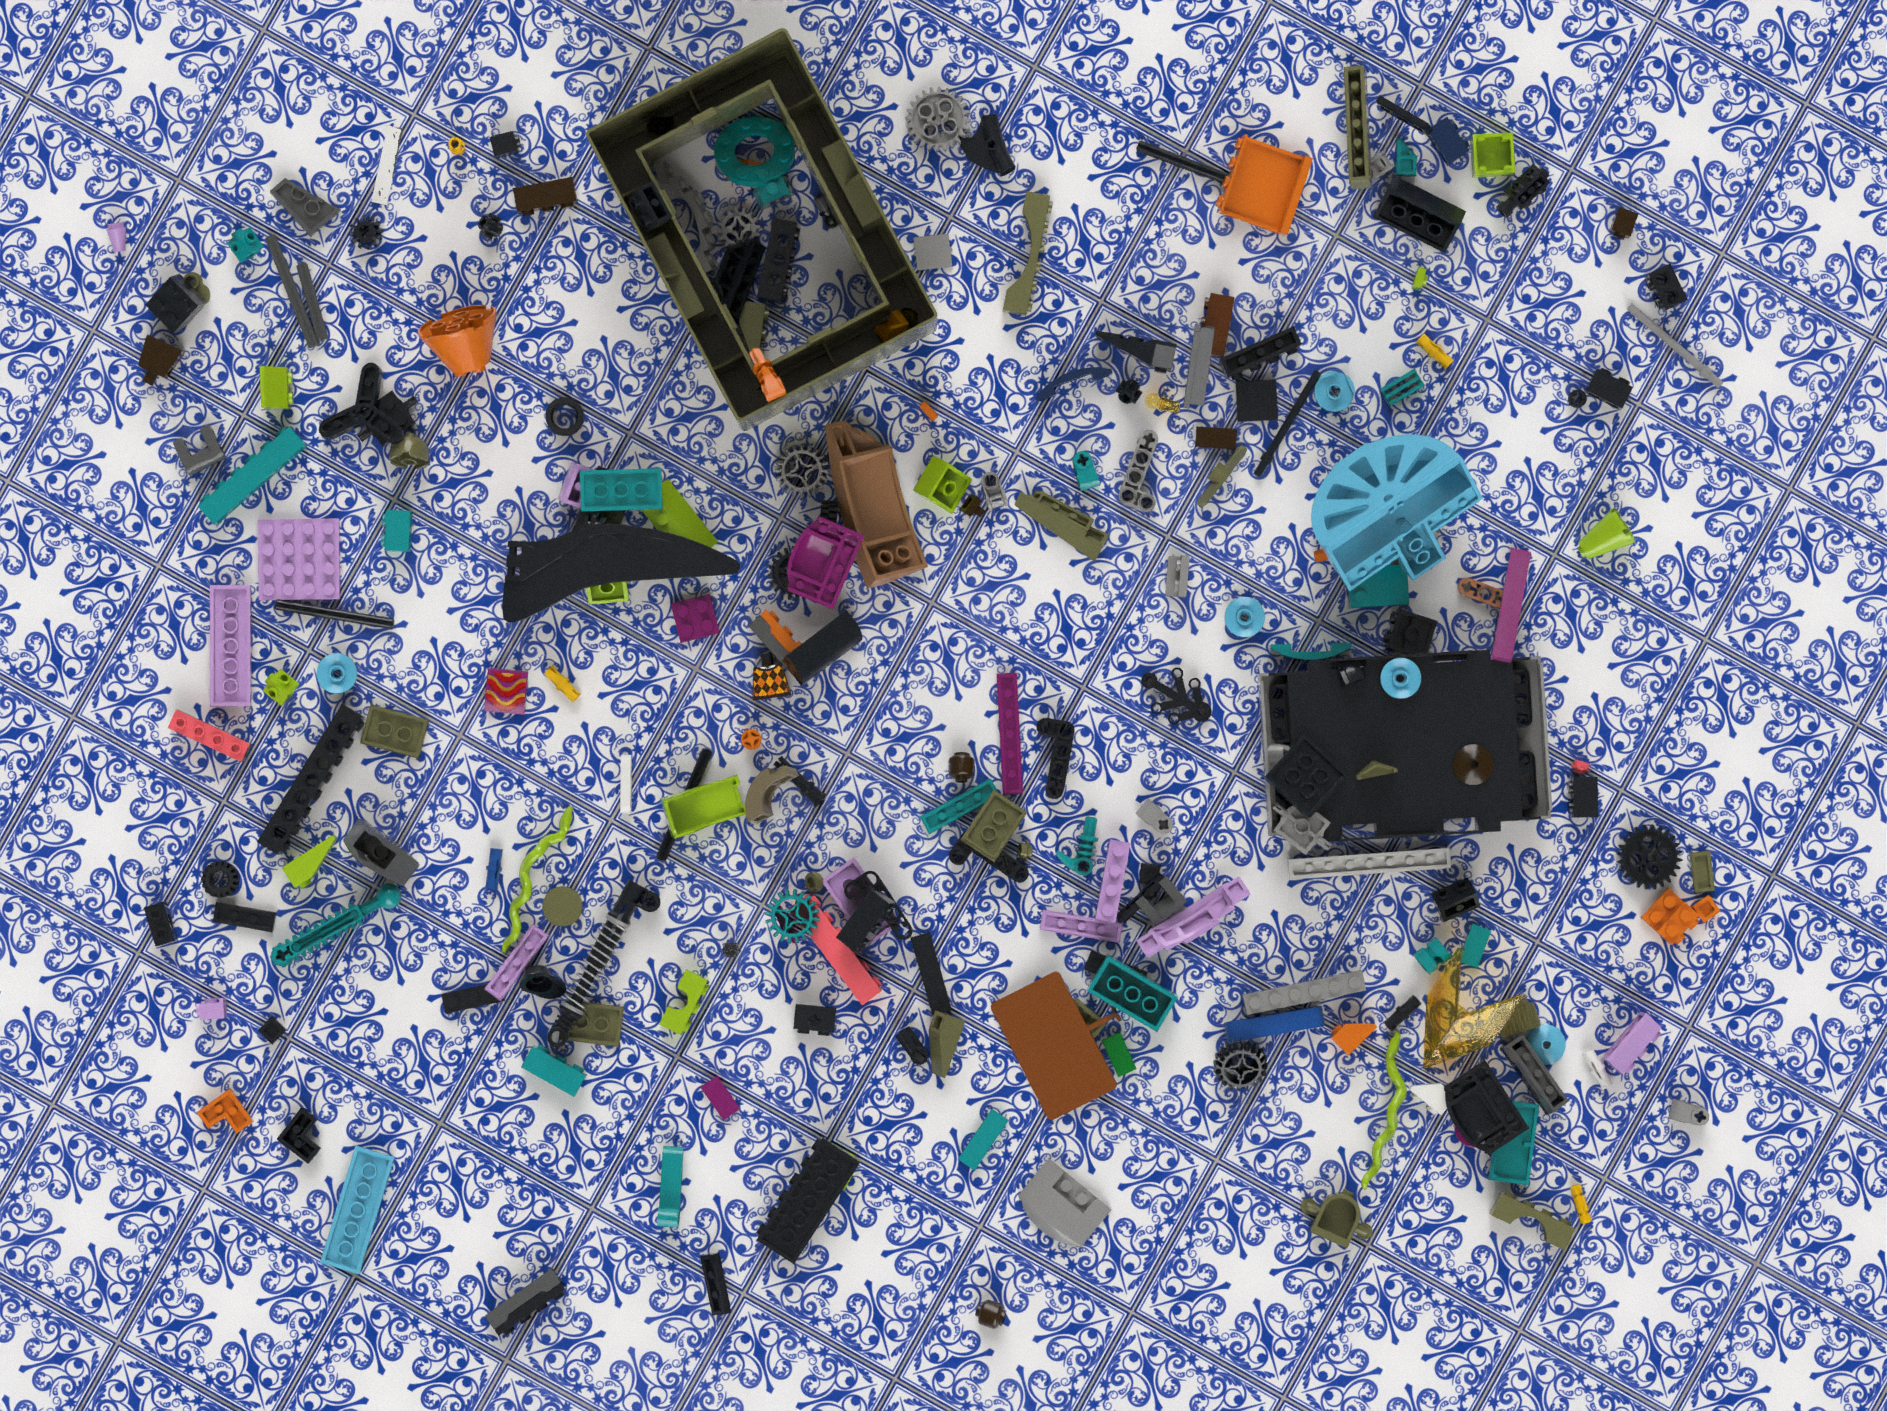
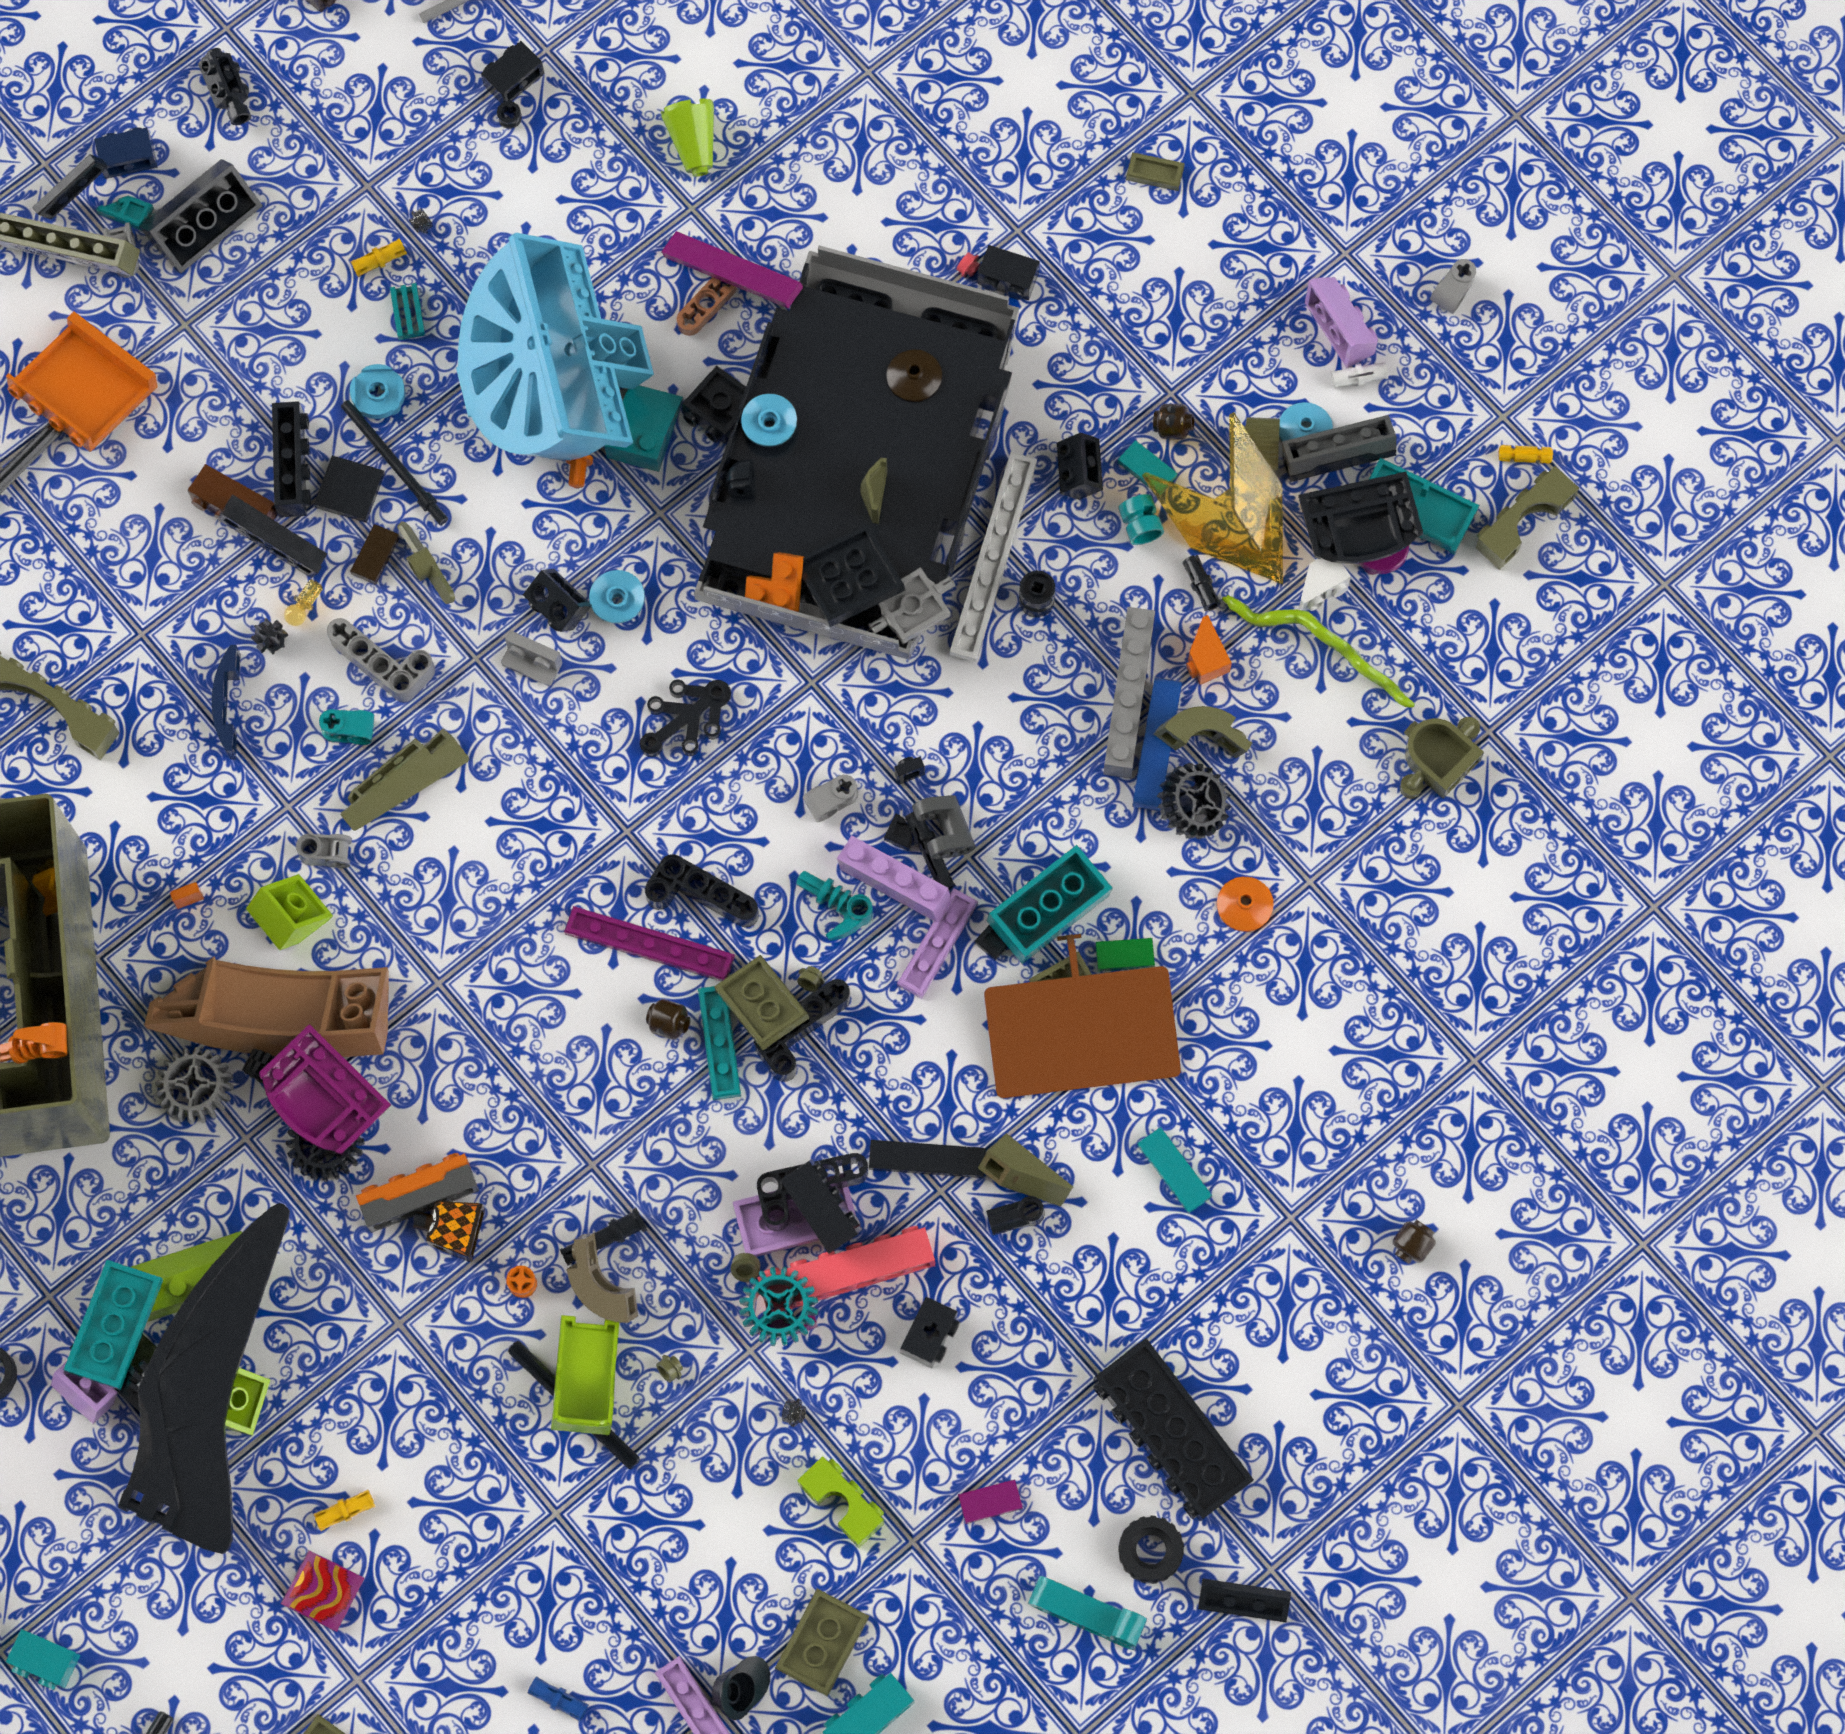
camera: 65 degrees left, 15 degrees down
lime animal [502,806,573,953] -> none
olive tile [542,886,583,927] -> none
black piece [547,879,661,1048] -> none
white beam [620,755,632,813] -> none
magenta plate [671,594,720,643] -> none
black brick [782,610,863,686] -> none
dark brown tile [959,493,985,517] -> none
light grey slope [1018,1158,1111,1247] -> none
black wedge [1095,331,1177,374] -> none
lavender piece [1136,877,1251,959] -> none
teal slope [1270,643,1352,660] -> none
lime plate [1411,267,1428,291] -> none
lime container [1470,132,1515,178] -> none
black gear [1616,824,1683,890] -> none
orange plate [1640,888,1700,945] -> none
orange tile [1691,895,1720,923] -> none
none -> clear smoke plate [409,208,433,233]
none -> black brick [523,569,592,632]
none -> olive plate [656,1355,683,1383]
none -> orange plate [745,552,804,612]
none -> black plate [894,756,925,785]
none -> black wheel [1019,570,1056,618]
none -> black tyre [1118,1515,1184,1584]
none -> dark brown head [1153,404,1195,440]
none -> olive arch [1154,706,1252,758]
none -> orange dish [1217,876,1274,932]

